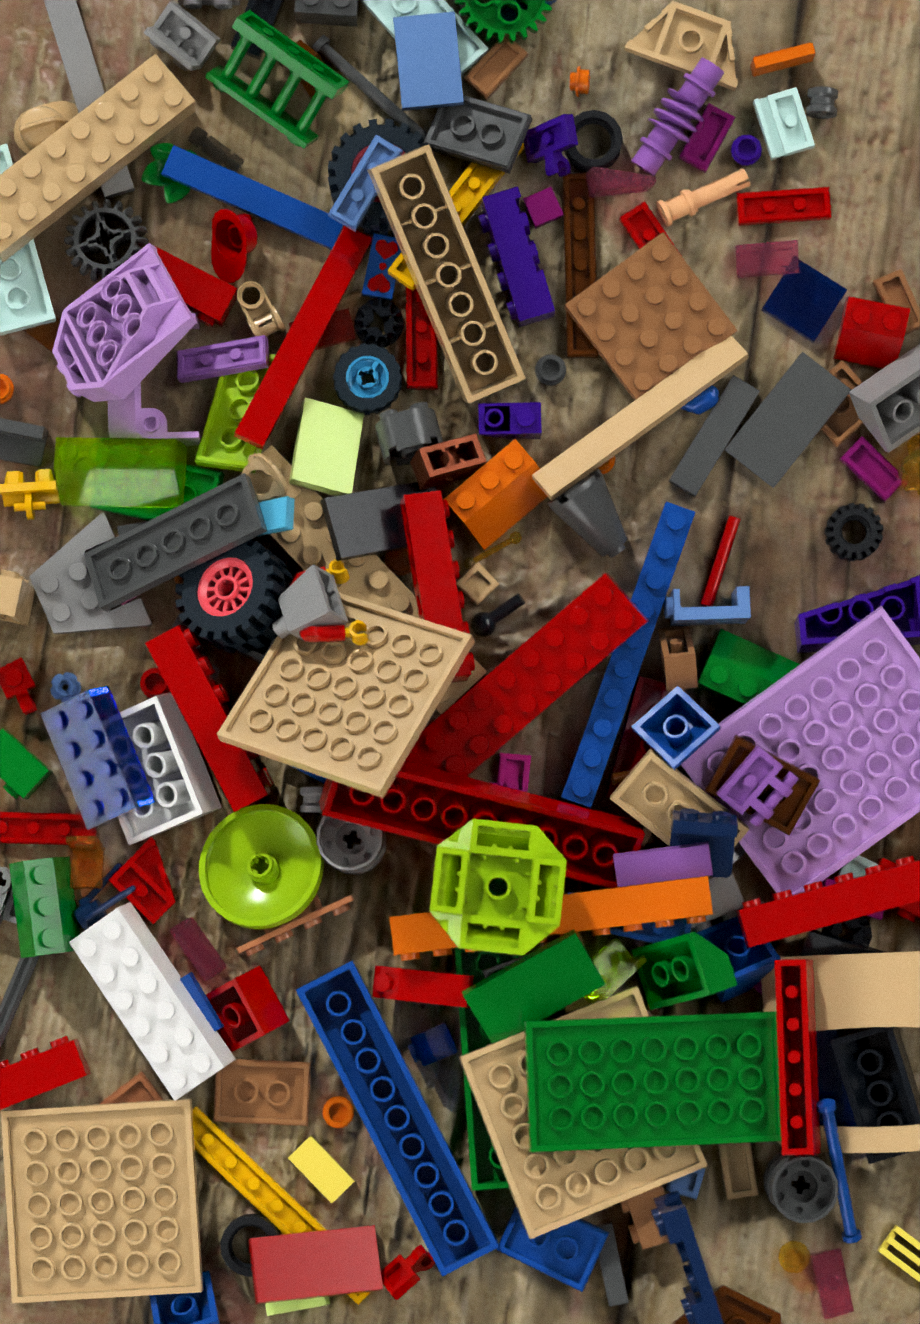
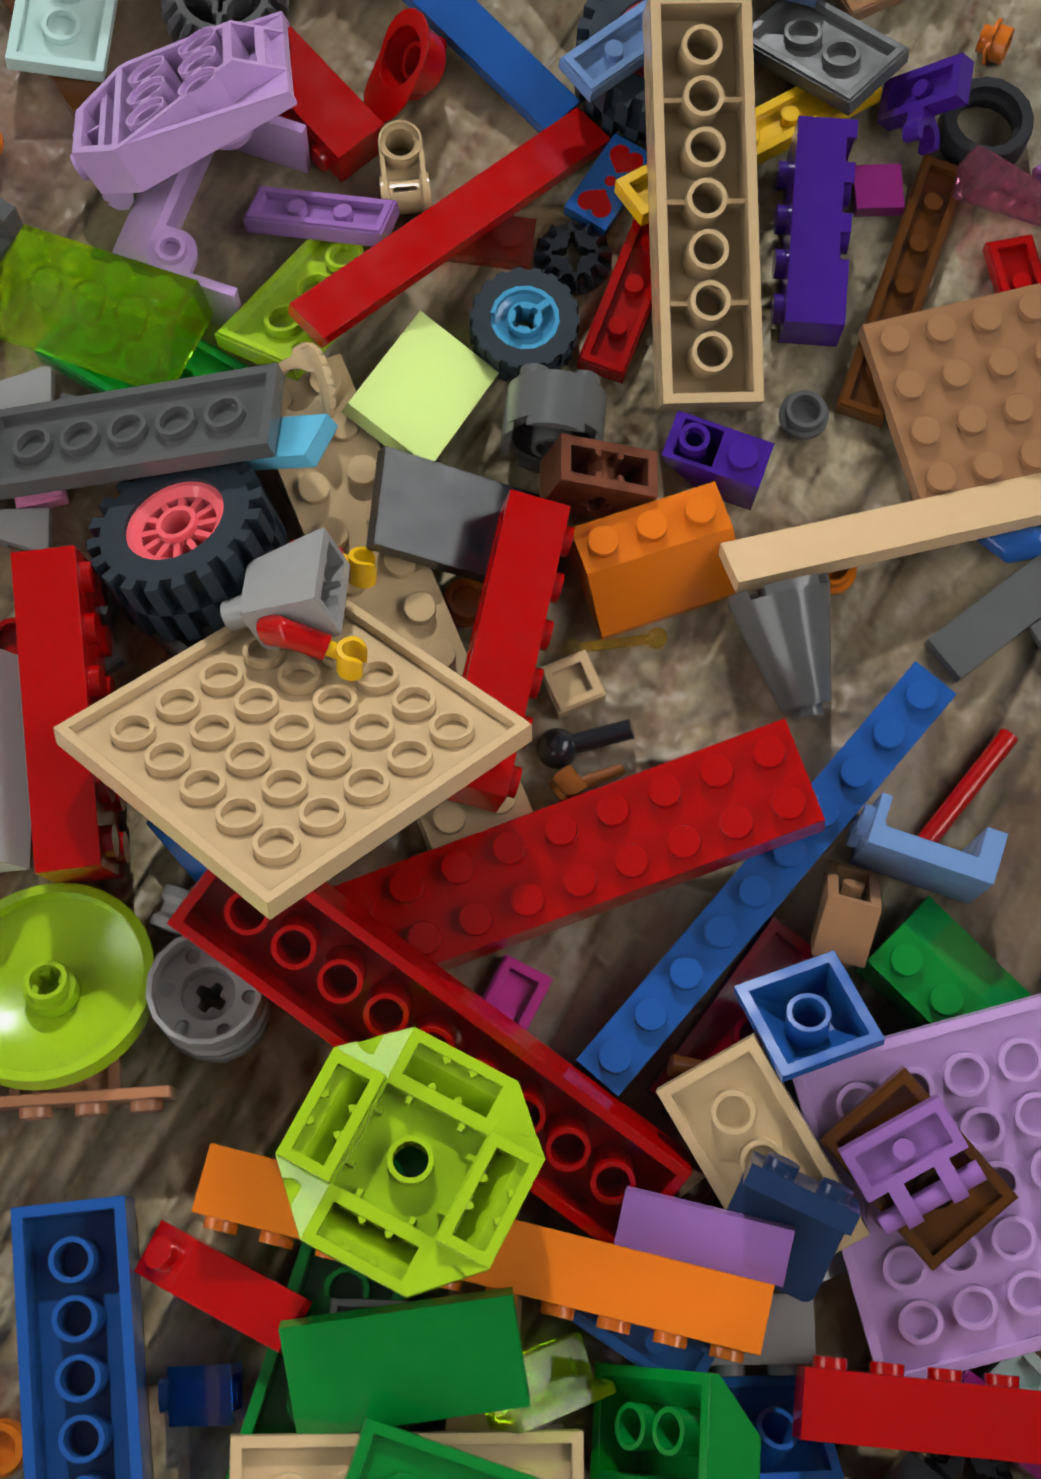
camera: 15 degrees right, 10 degrees down
none -> dark orange hand [549,763,625,801]

